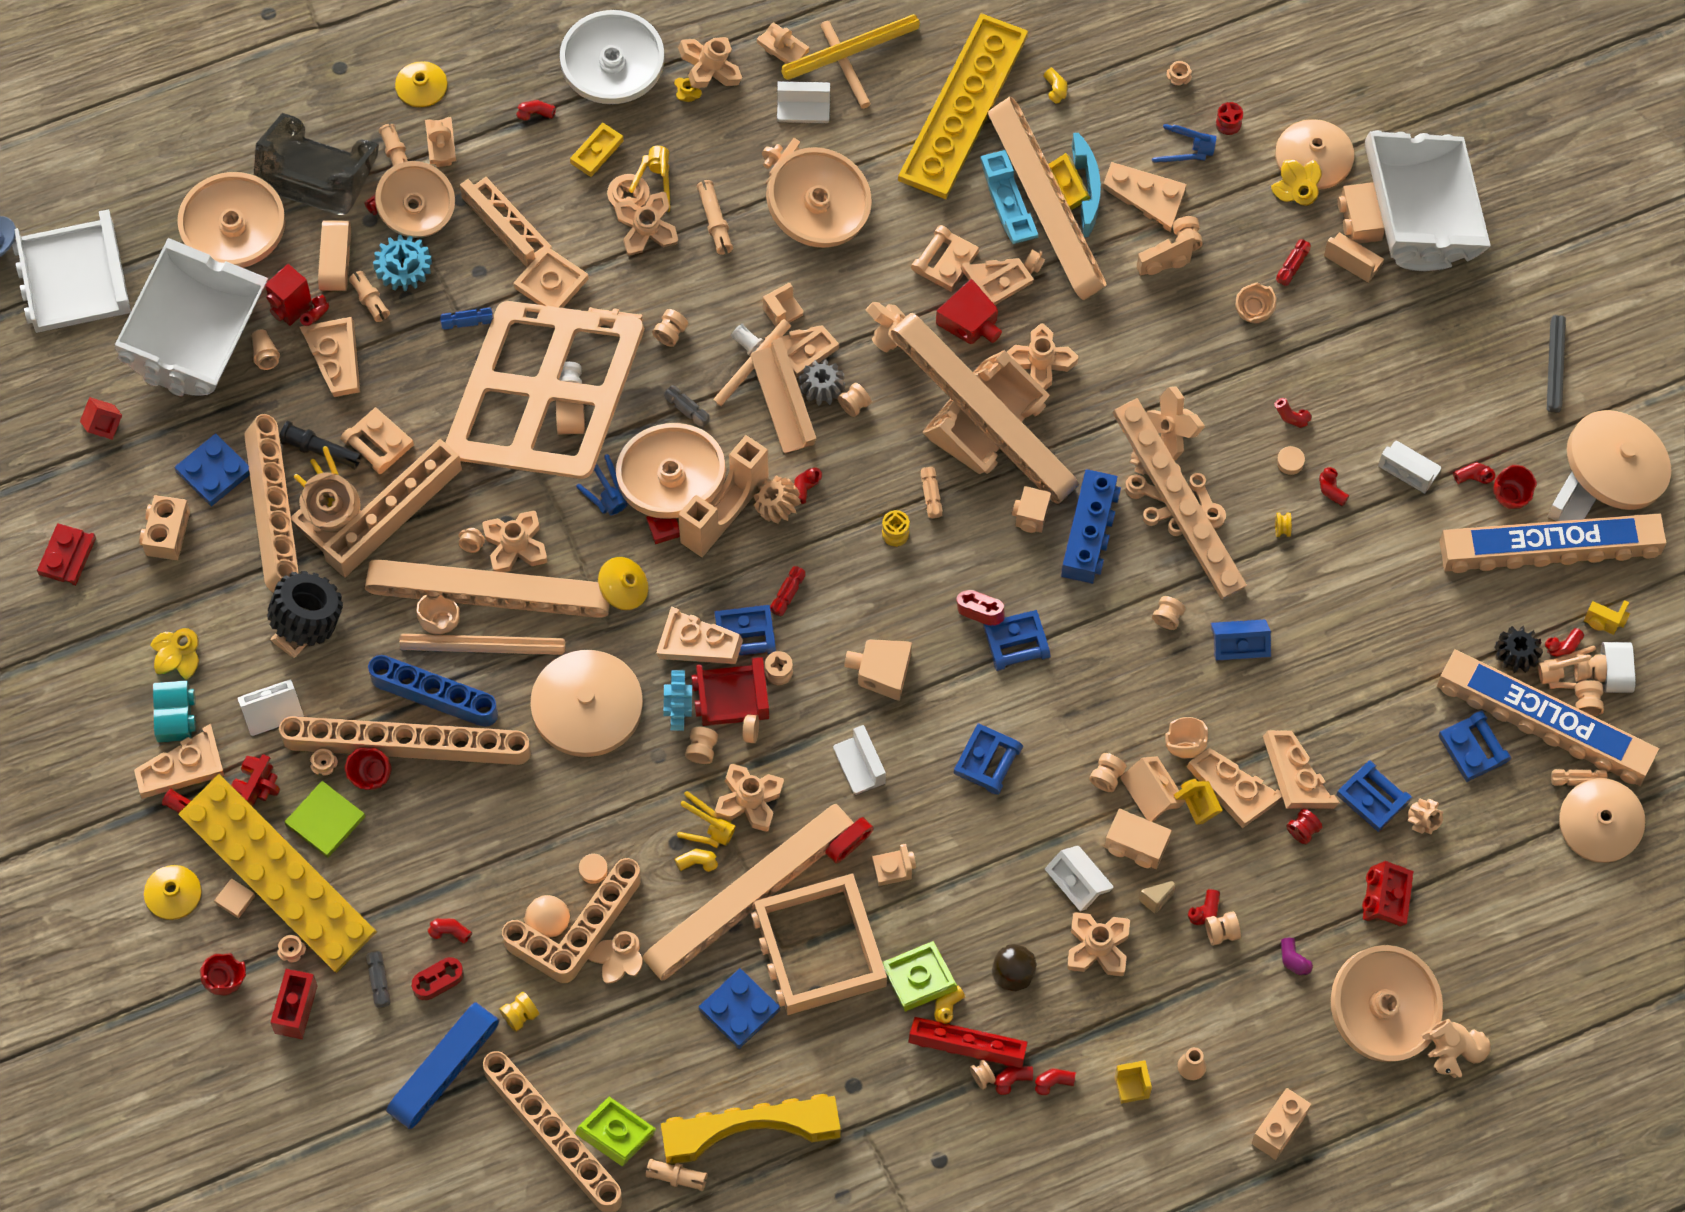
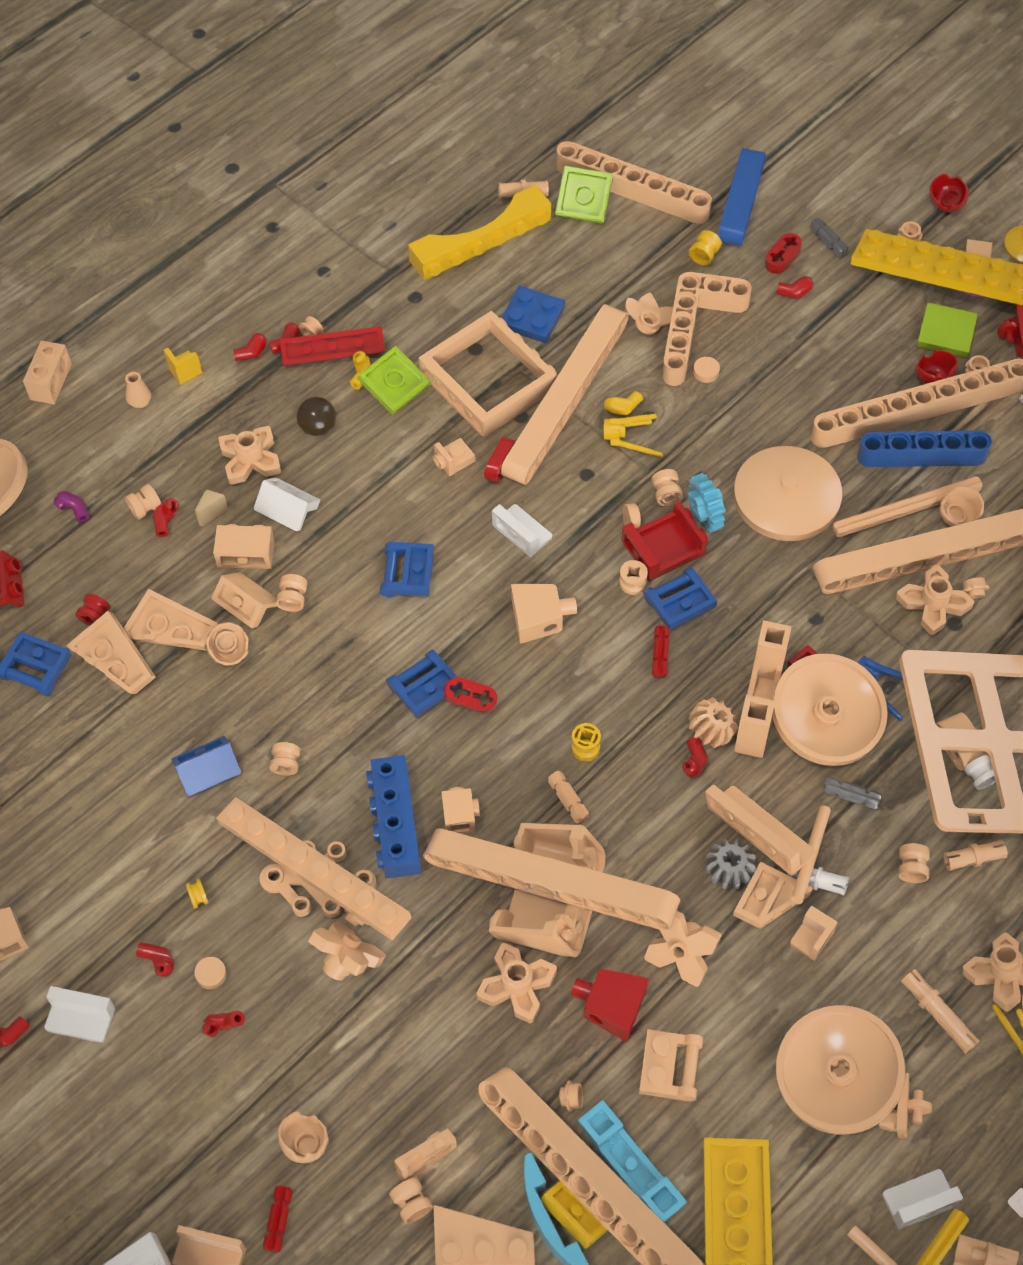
camera: 160 degrees right, 5 degrees down
red brick [270,969,318,1040] -> none
light nougat hair [524,895,570,938] -> none
yellow dish [598,557,648,610] -> none
light nougat wing [656,606,743,664] -> none
light nougat plant [715,764,784,832] -> none
light nougat wheel [838,383,872,417] -> none
light nougat wing [960,258,1034,305] -> none
yellow bracket [1174,779,1223,825] -> none

